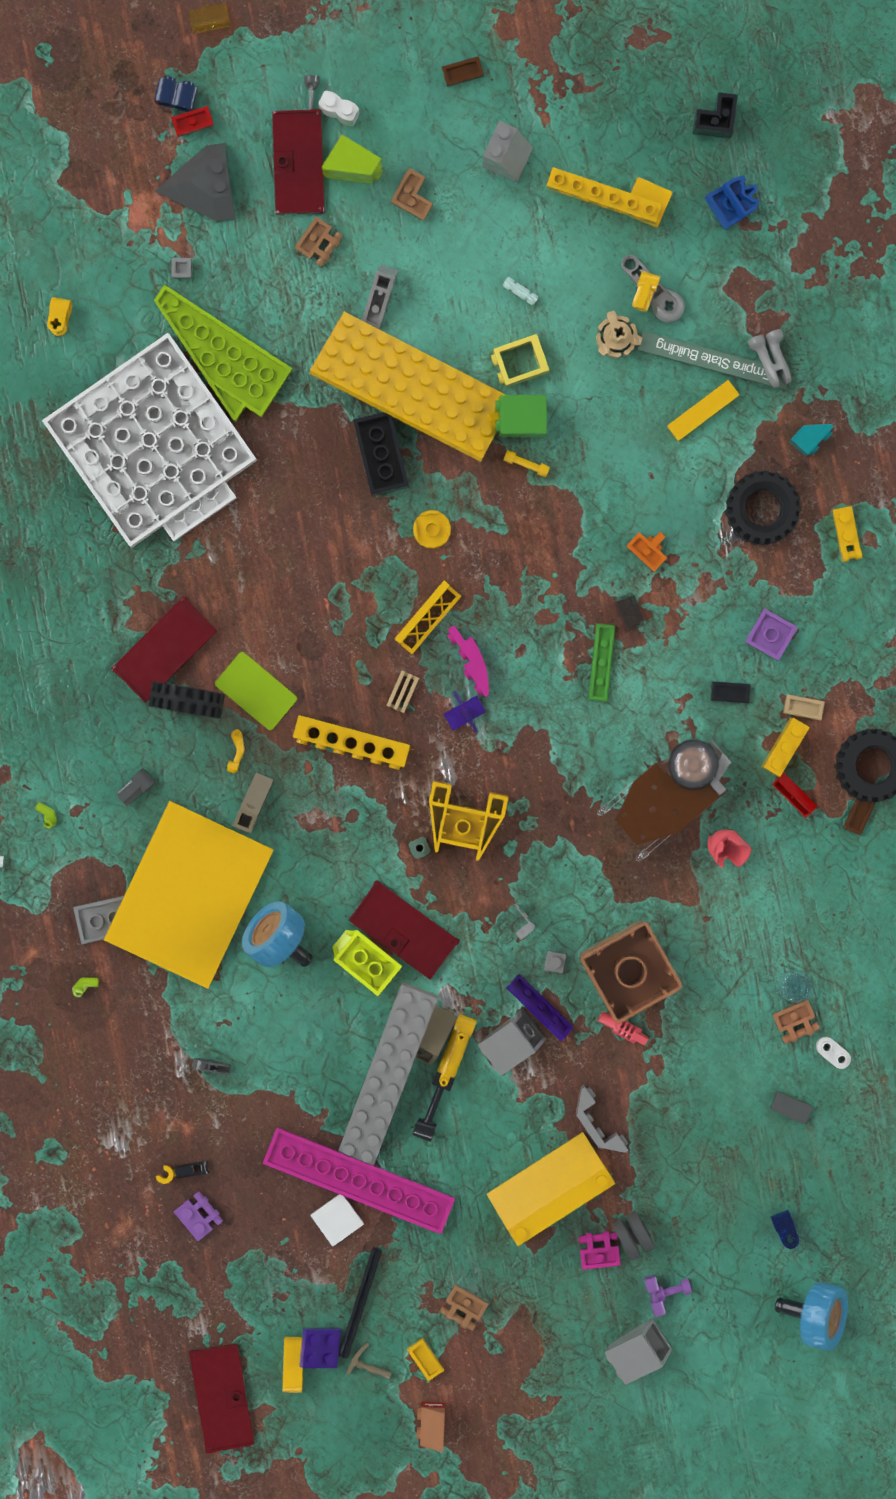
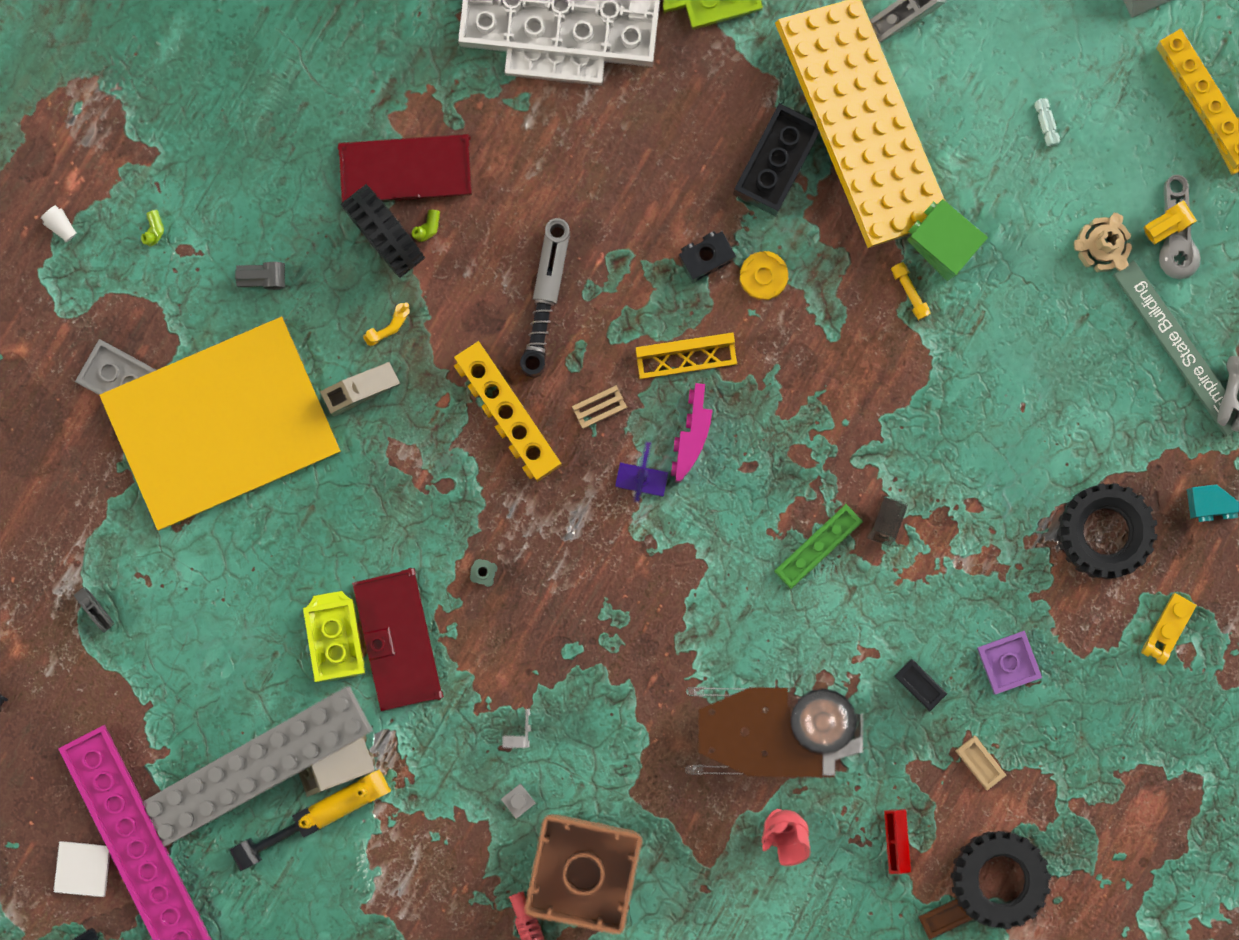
camera: 40 degrees right, 5 degrees down
lime arm [72,977,99,997] -> none
lime sticker [215,652,297,730] -> none
dark azure wheel [242,901,313,967] -> none
yellow wedge [429,780,509,861] -> none
light grey slope [478,1009,546,1075] -> none
light yellow window [491,334,549,388] -> none
dark purple plate [506,974,573,1041] -> none
orange hinge [626,532,667,572] -> none
yellow tile [666,380,739,441] -> none
yellow brick [761,718,810,777] -> none
none -> lime arm [412,210,440,242]
none -> piece [520,218,570,378]
none -> black brick [678,231,736,284]

